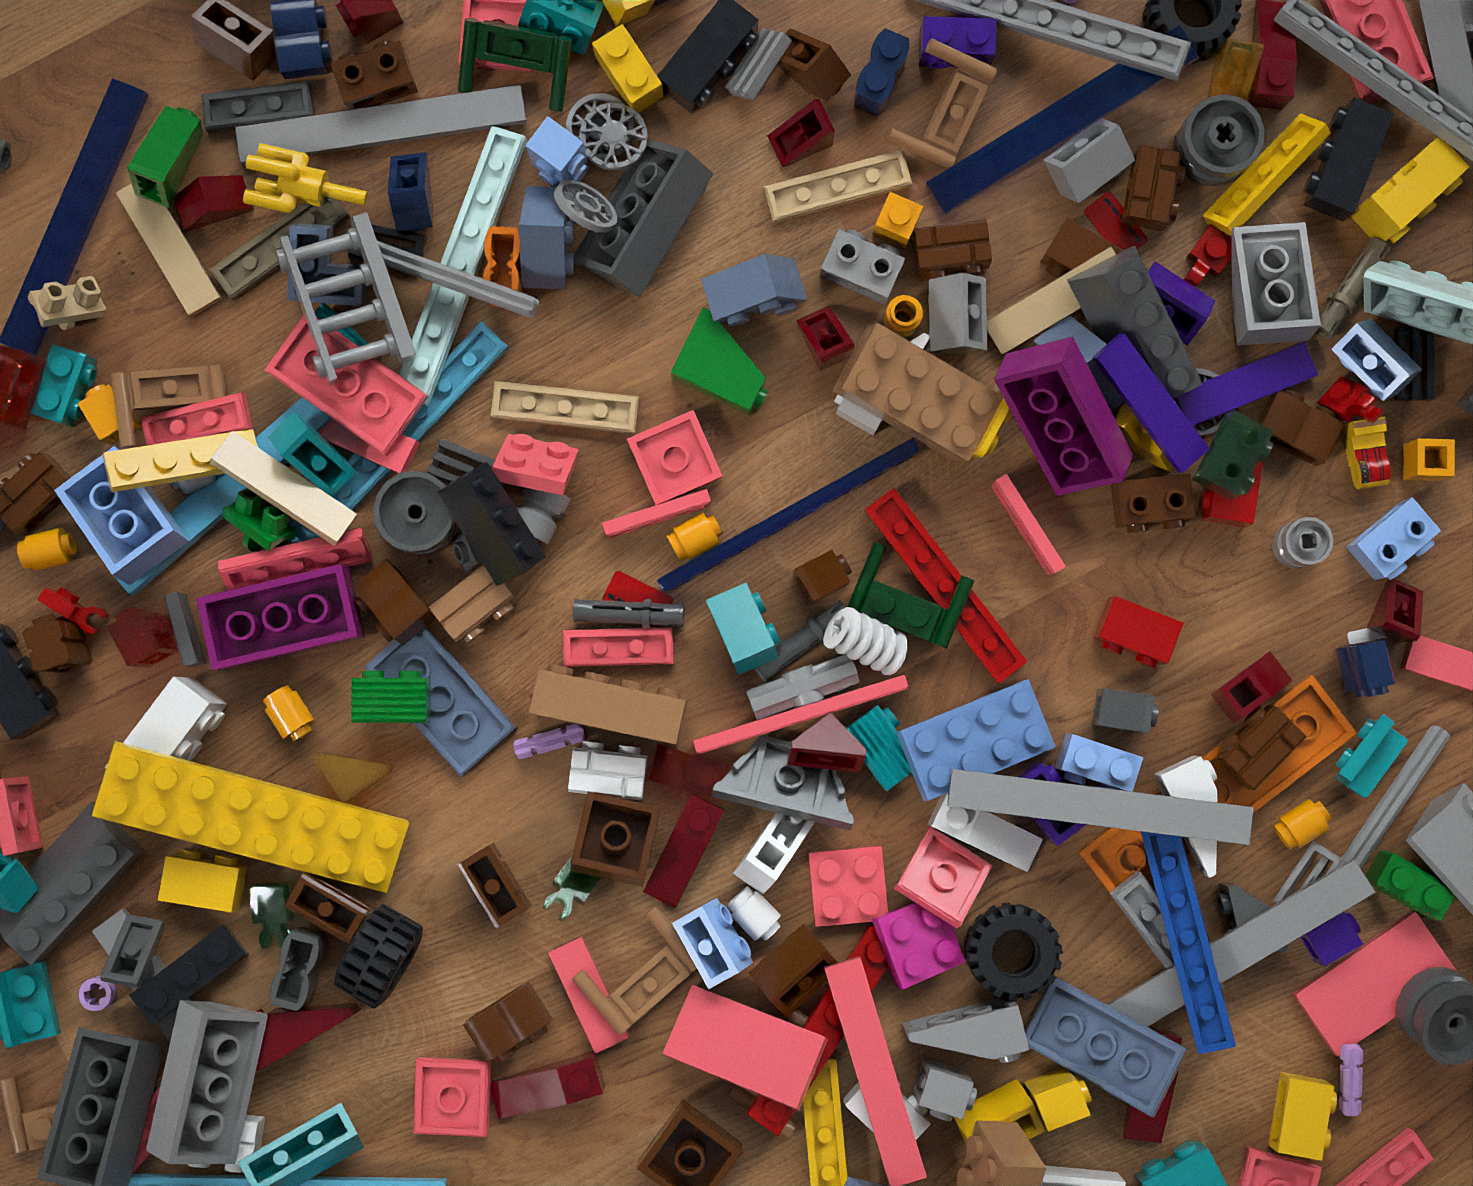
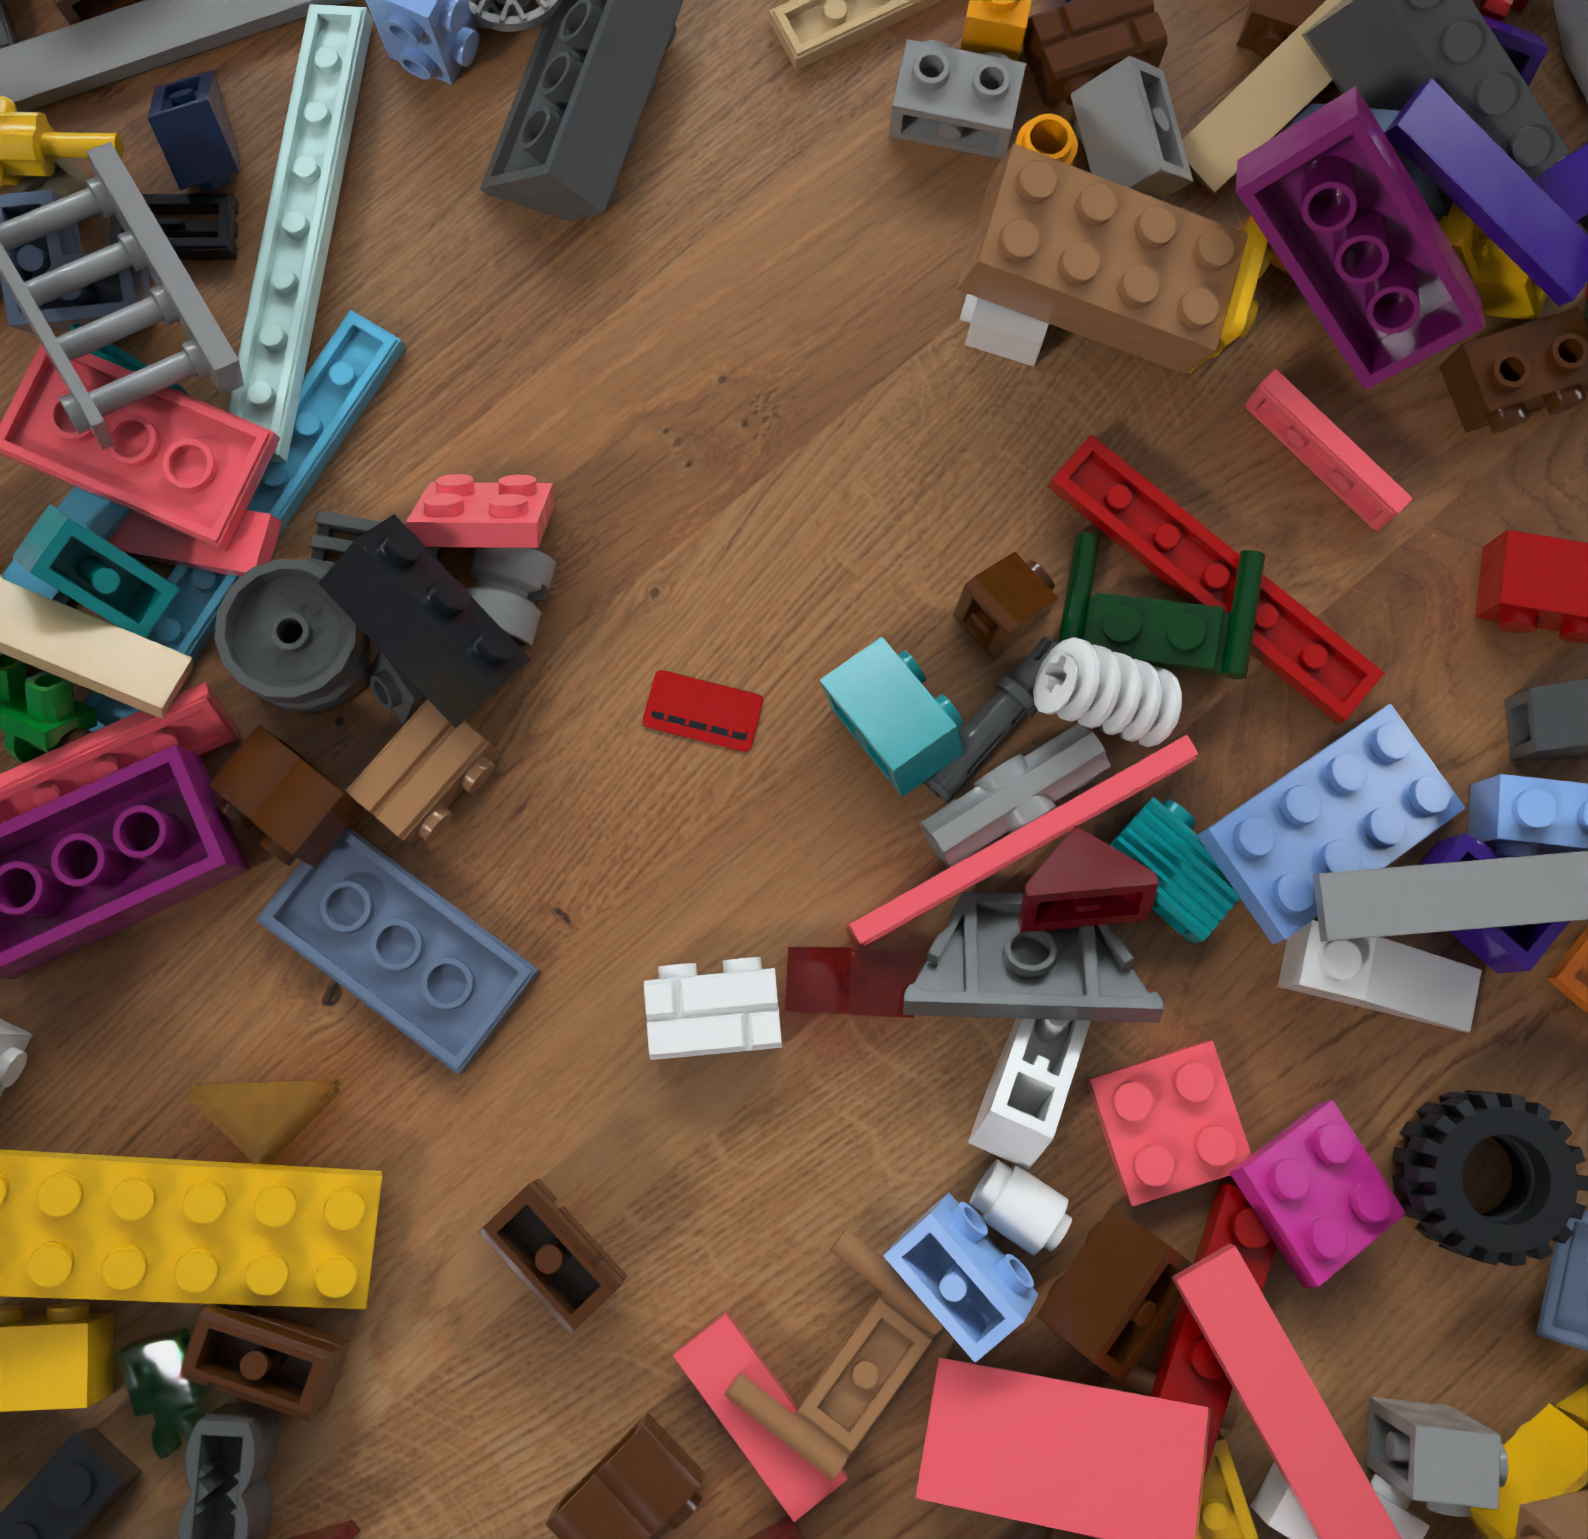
camera: 10 degrees left, 5 degrees down
light orange brick [263,685,315,742] -> none
black tyre [334,904,423,1009] -> none
light grey axle [346,241,539,318] -> none
green brick [351,671,431,723] -> none
orange brick [482,226,523,308] -> none
tan tile [491,381,639,434] -> none
lavender axle [514,723,586,759] -> none
sand blue brick [519,186,576,289] -> none
medium nougat brick [529,664,687,745] -> none
plate [543,854,601,922] -> none
light grey wheel [554,180,617,233] -> none
coral tile [563,628,674,667] -> none
reddish brown brick [570,791,661,887] -> none
dark grey pin [573,598,685,628] -> none
coral tile [602,489,711,539] -> none
coral plate [627,410,723,505] -> none
dark red slope [643,793,724,908] -> none
clear blue tile [657,437,920,594] -> none
light orange brick [666,512,723,561] -> none
green slope [671,307,769,416] -> none
sand blue brick [701,254,807,327] -> none
dark red slope [796,306,855,372] -> none
coral tile [894,826,993,929] -> none
light grey slope [902,997,1030,1063] -> none

